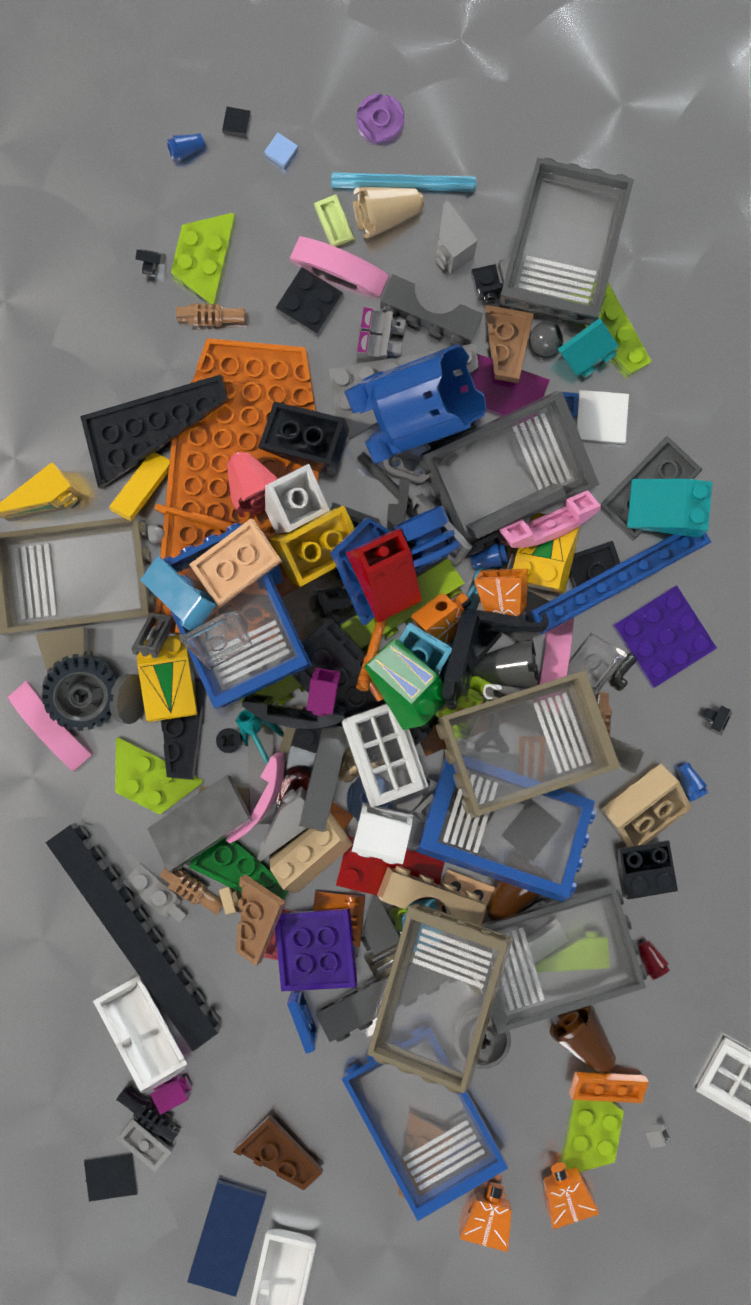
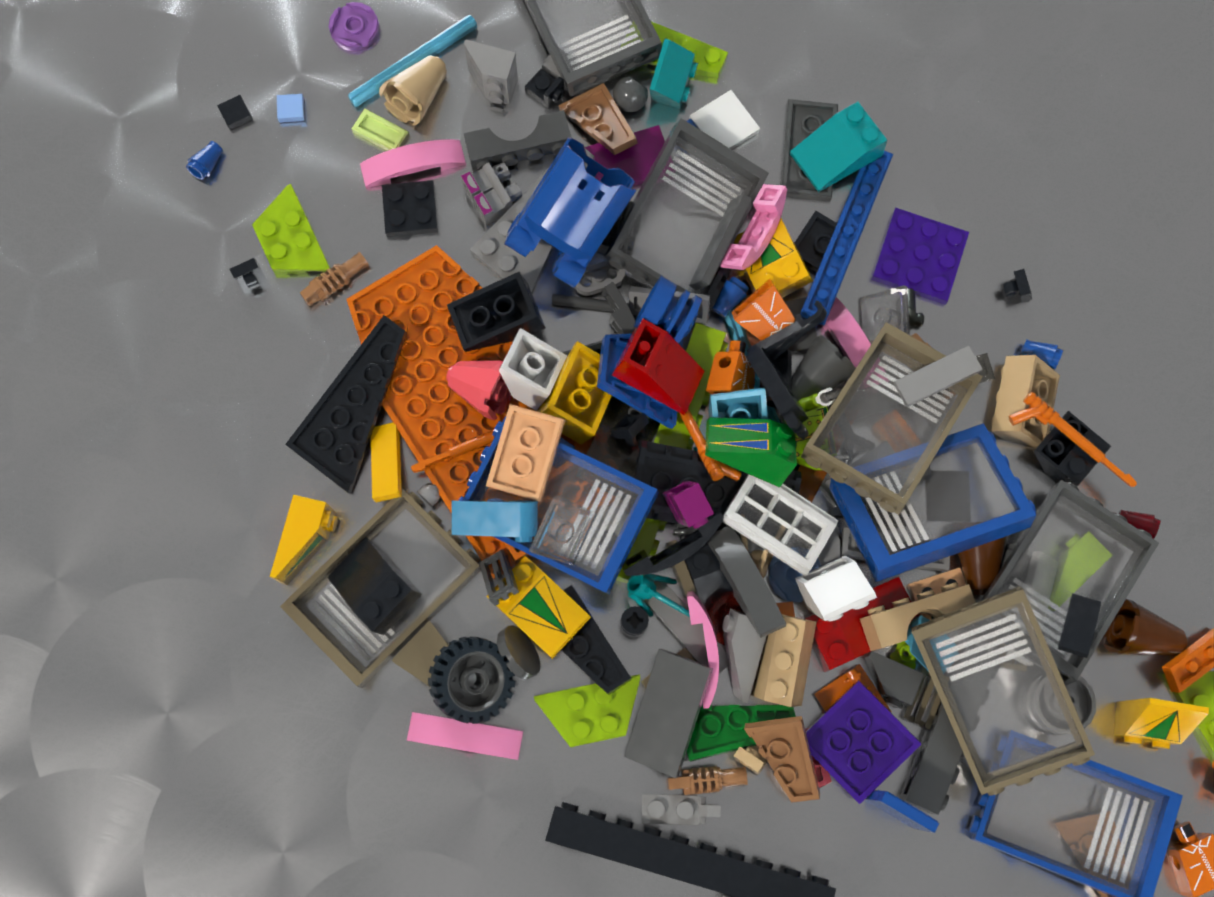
camera: 35 degrees left, 10 degrees down
none -> black slope [327,537,422,635]
none -> light grey tile [894,346,982,407]
none -> orange piece [1009,392,1137,487]
none -> black slope [1058,593,1101,658]
none -> yellow slope [1114,698,1209,749]

